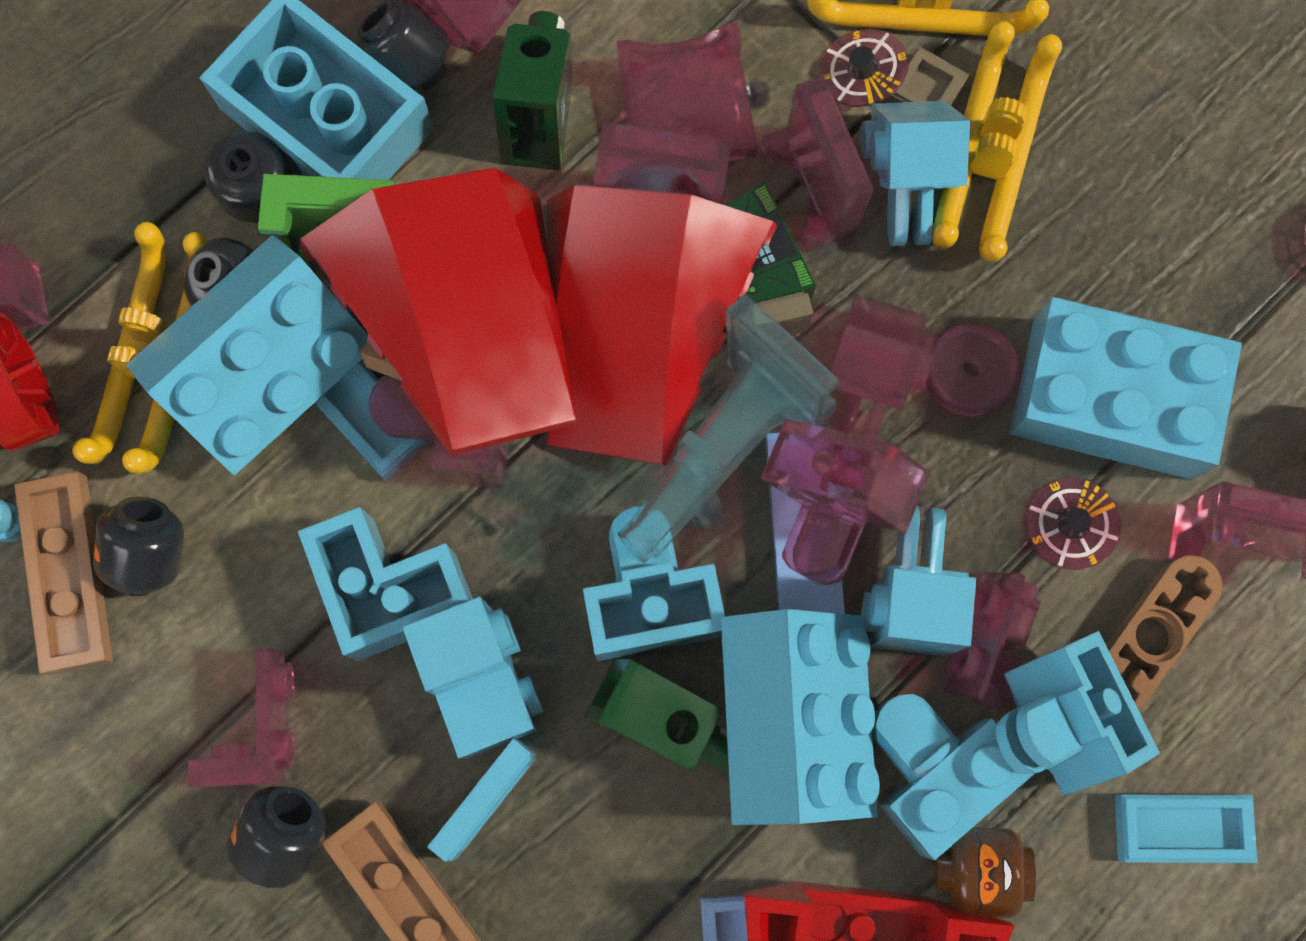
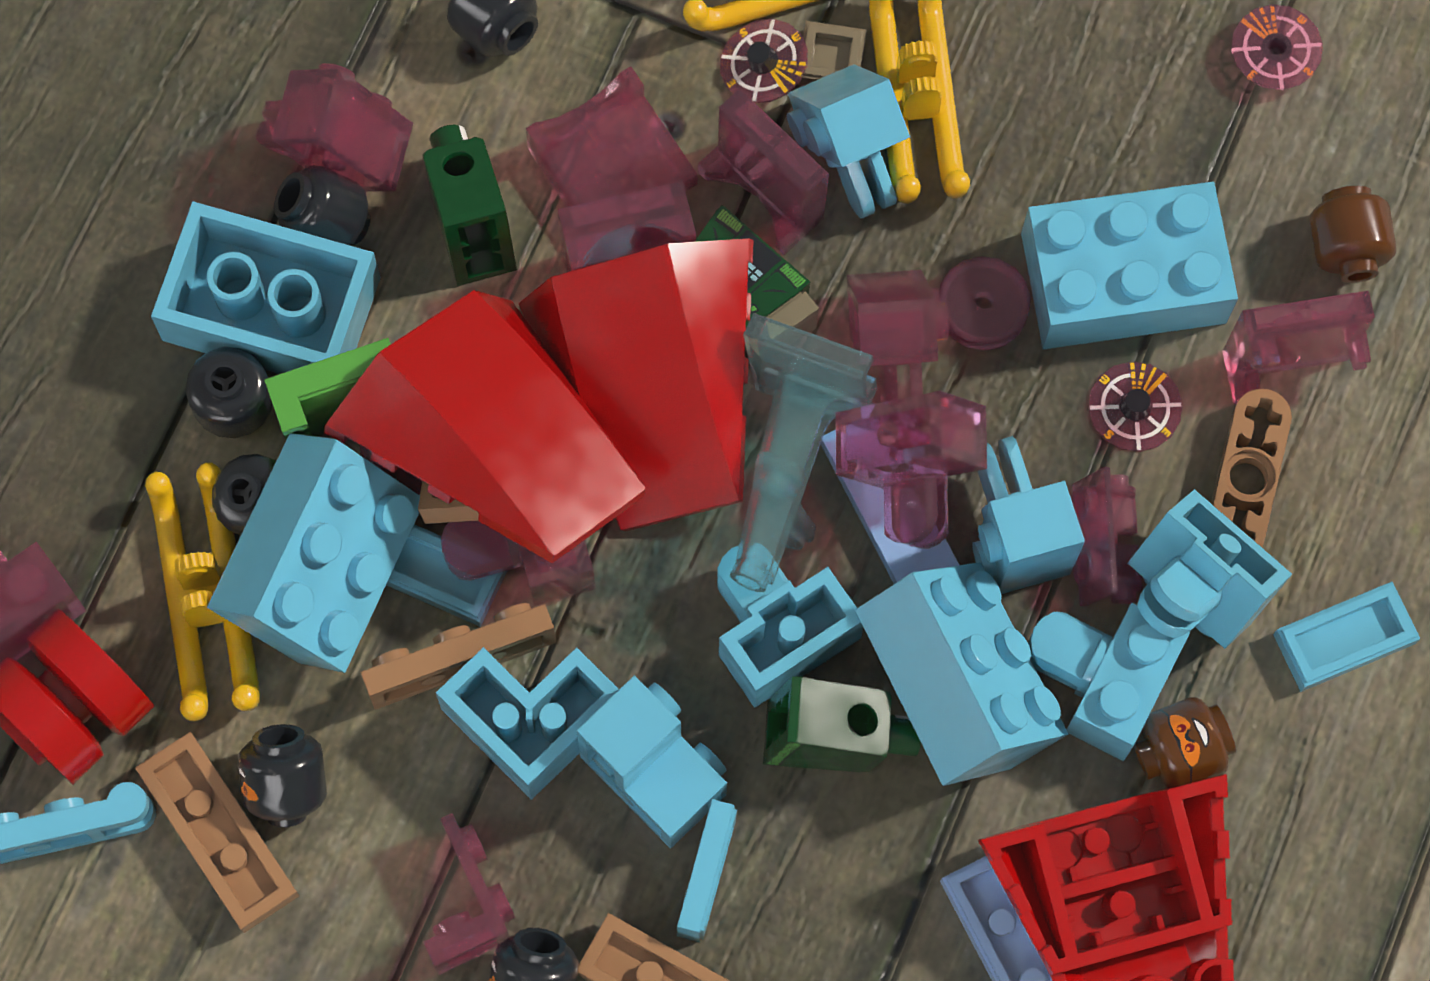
camera: 25 degrees left, 5 degrees down
none -> medium nougat plate [361,603,556,710]

